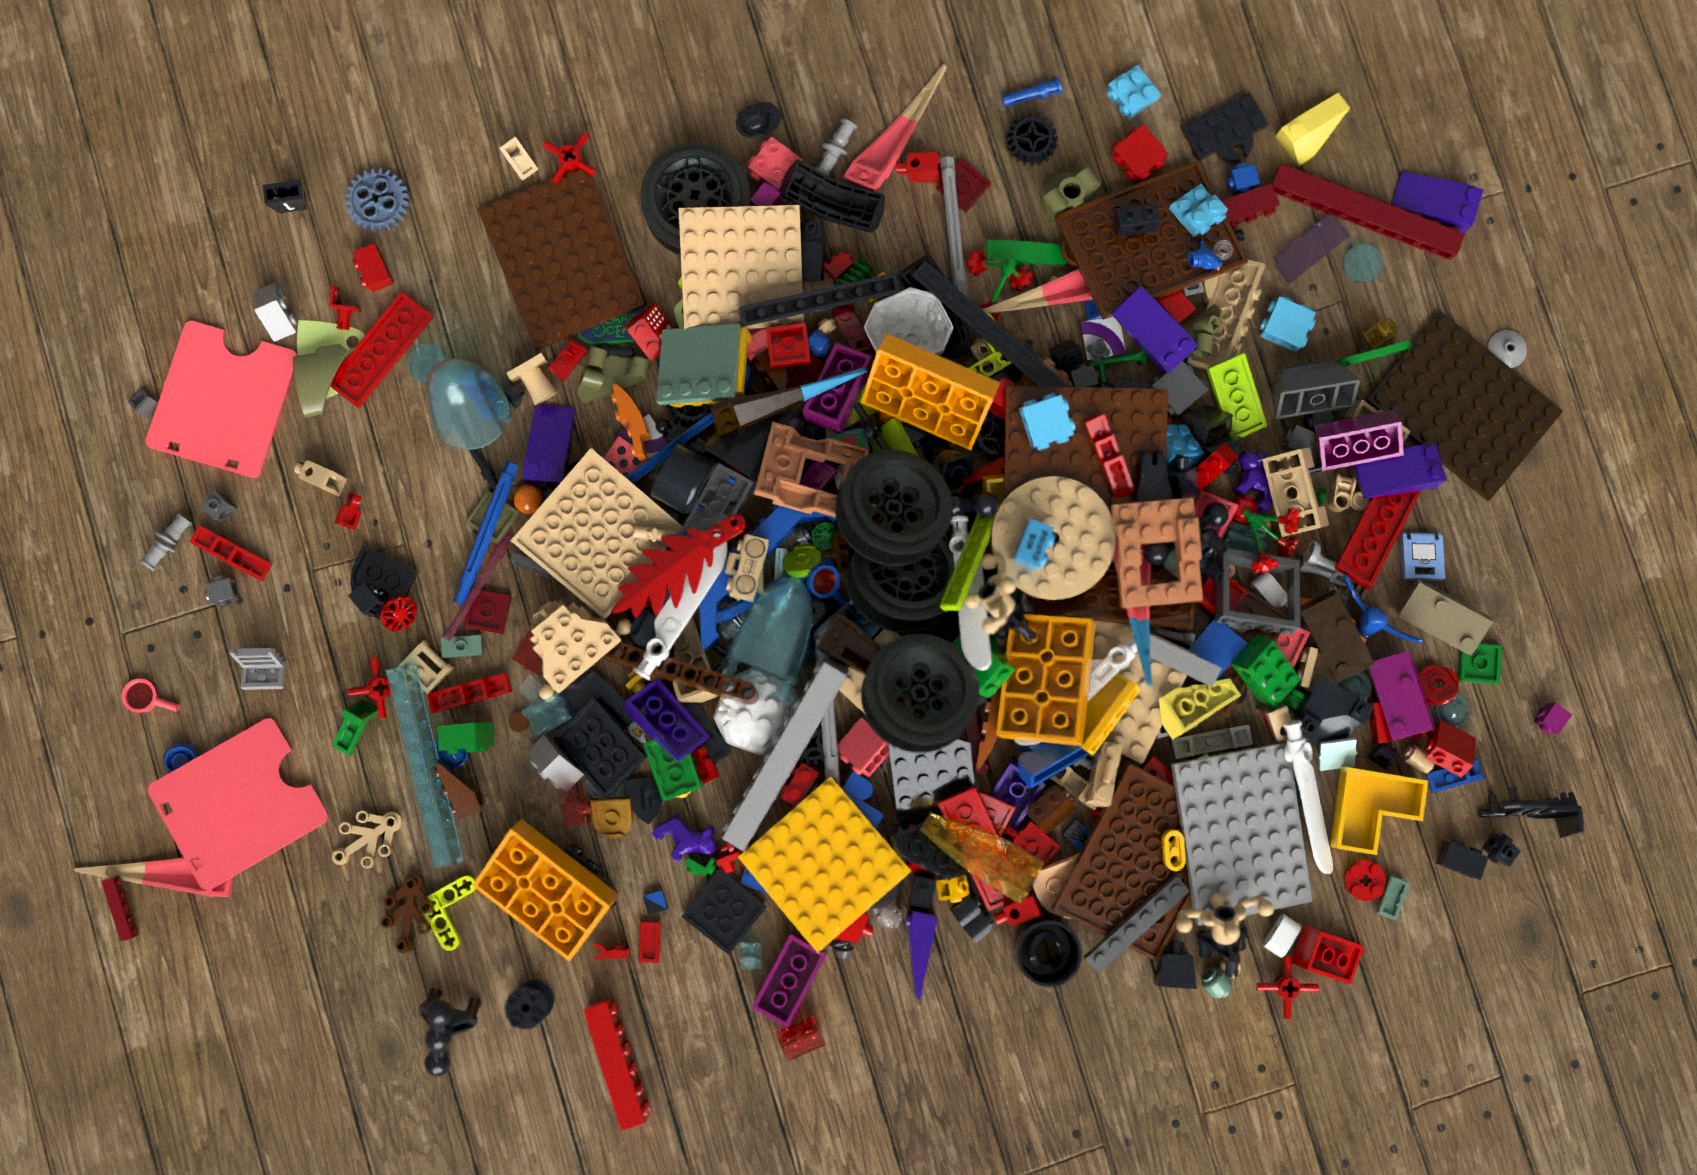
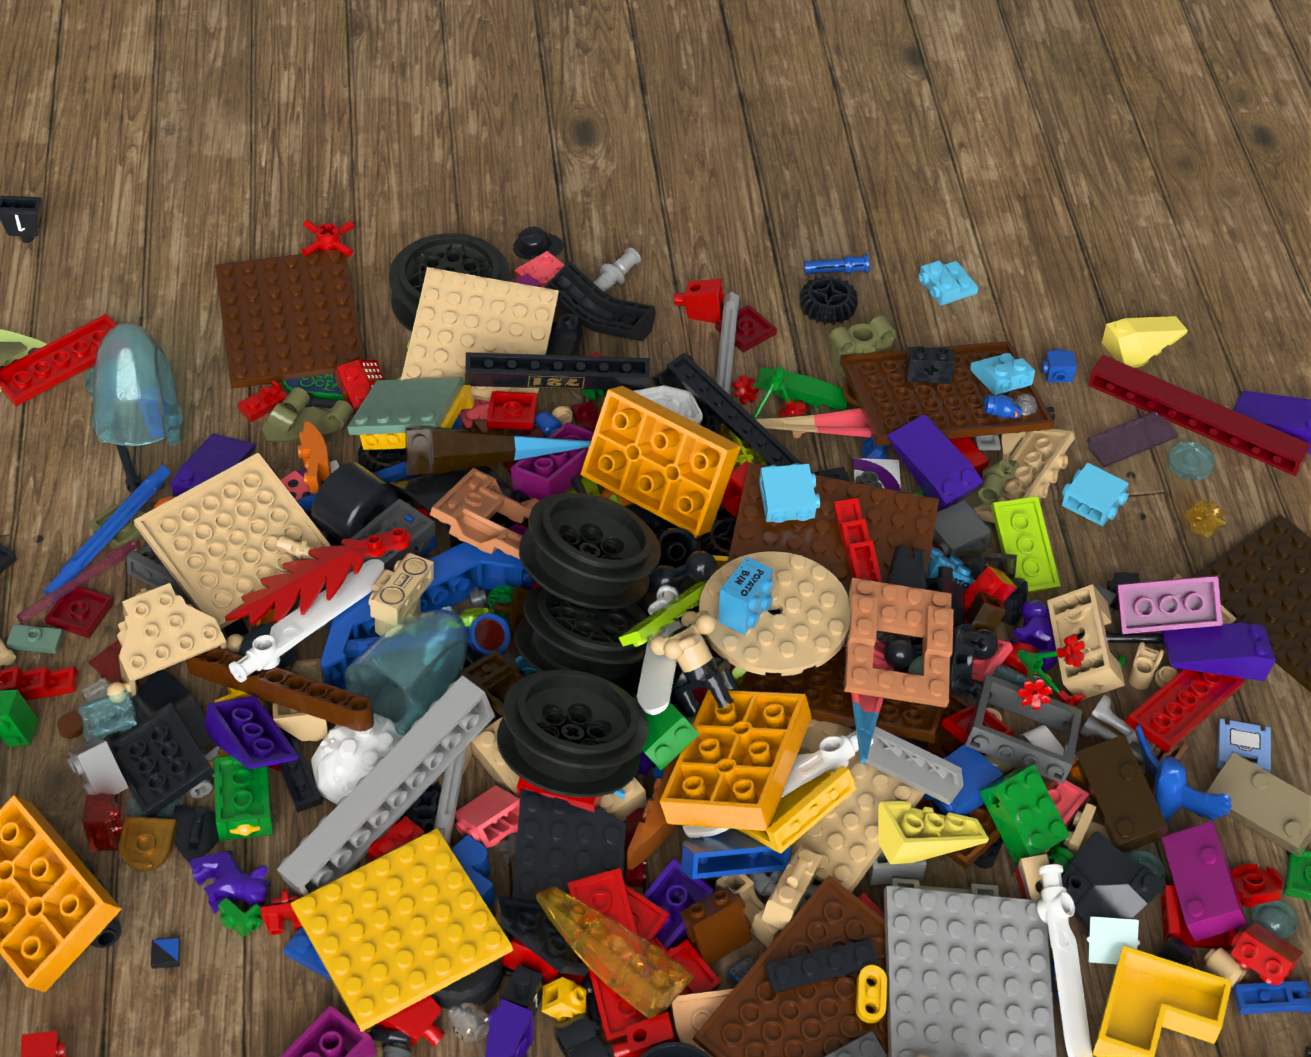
camera: 15 degrees right, 35 degrees down
red bracket [329,285,361,330] -> none
sand blue gear [344,168,410,233] -> none
red brick [352,243,394,293] -> none
tan slope [499,136,538,181] -> none
black tile [502,383,525,409] -> none
tan plant [507,353,558,406] -> none
red plate [593,943,630,960] -> none
red tile [639,920,661,963] -> none
black plate [681,868,767,955] -> none
red plate [692,746,719,784] -> none
clear light blue plate [740,943,762,969] -> none
coral plate [843,64,947,192] -> none
red brick [1110,124,1169,184] -> none
black plate [1180,92,1269,163] -> none
dark red brick [1221,183,1280,229] -> none
dark grey hips [1272,361,1360,419] -> none
green tile [1335,340,1412,366] -> none
none -> black plate [764,939,879,994]
none -> dark brown brick [965,591,1006,633]

